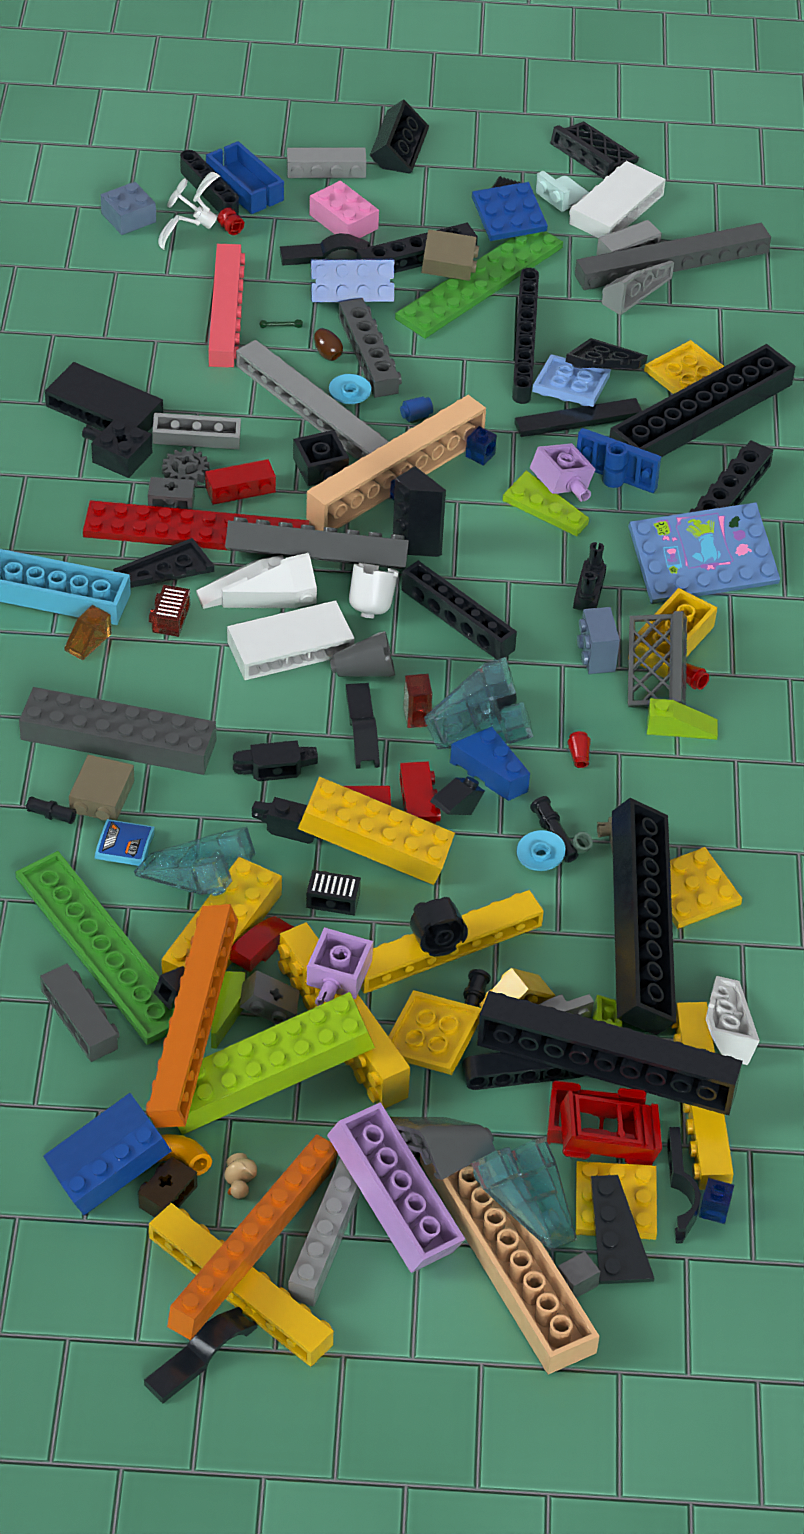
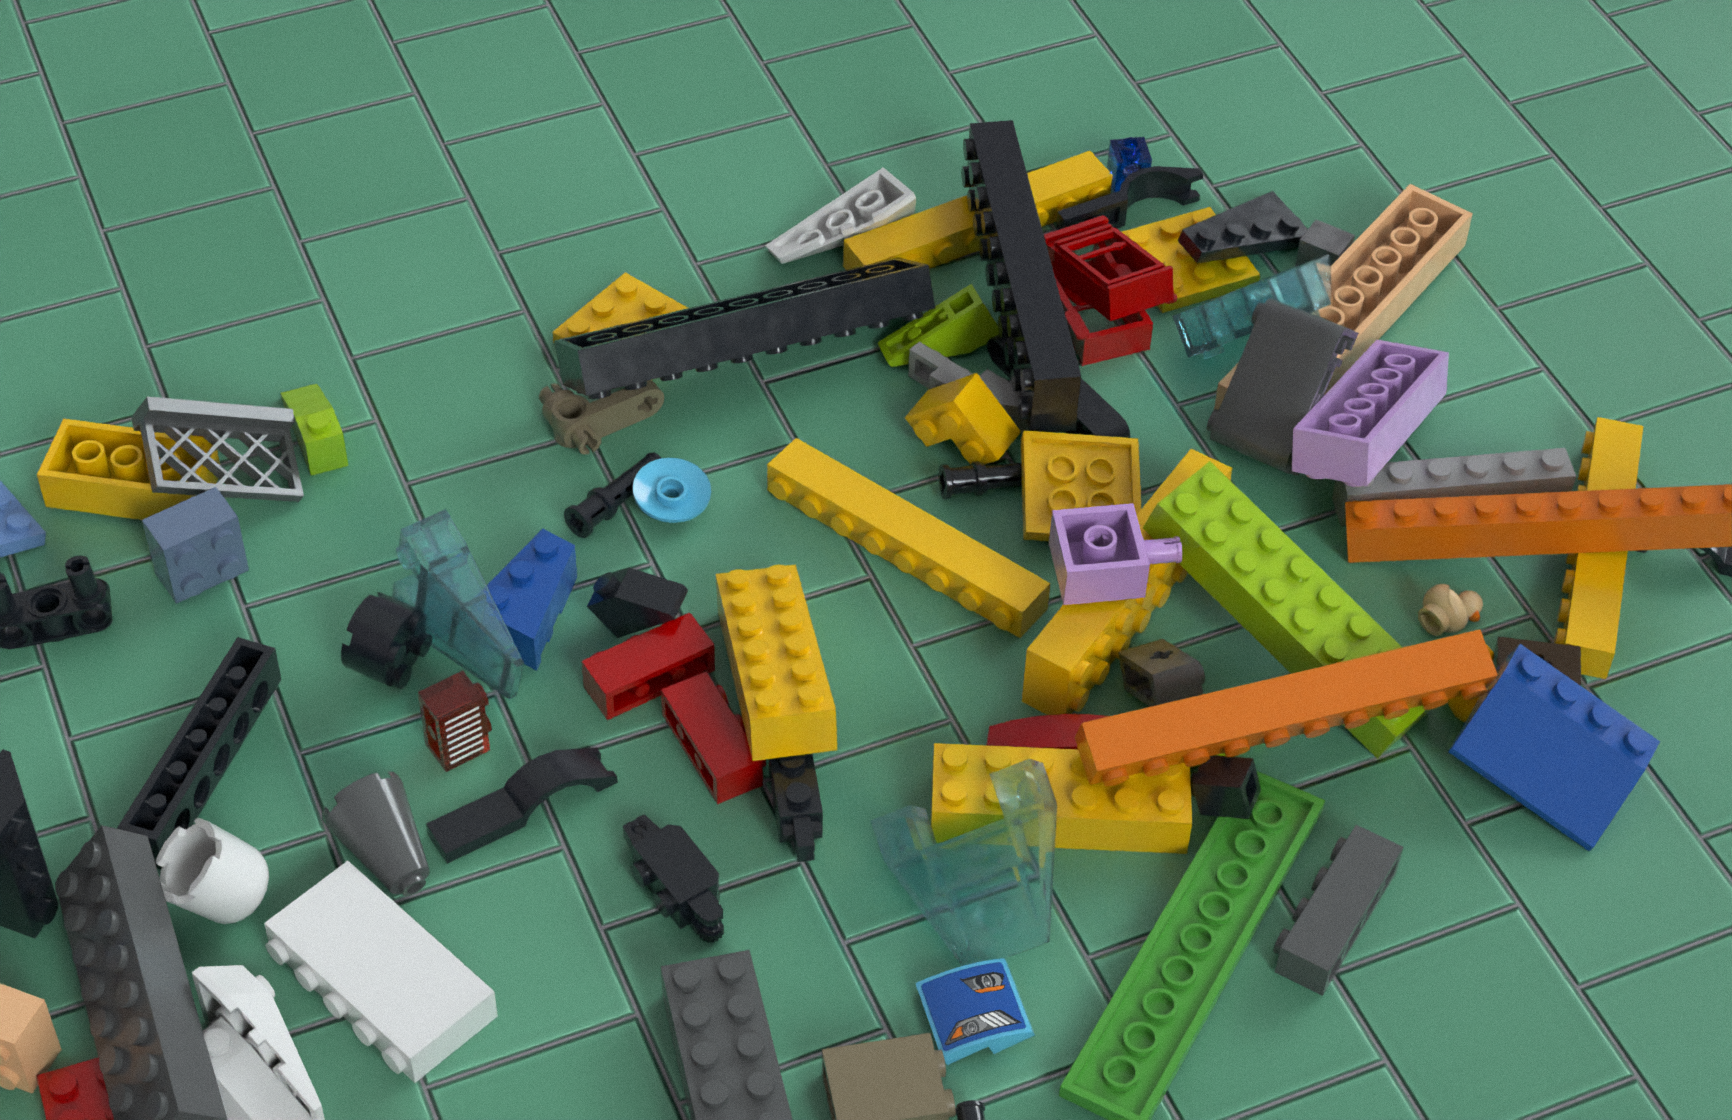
camera: 115 degrees left, 0 degrees up
black brick [306,870,361,916] -> none
black brick [410,897,468,957] -> none
red cone [567,731,591,768] -> none
sand green hinge [572,832,593,853] -> none

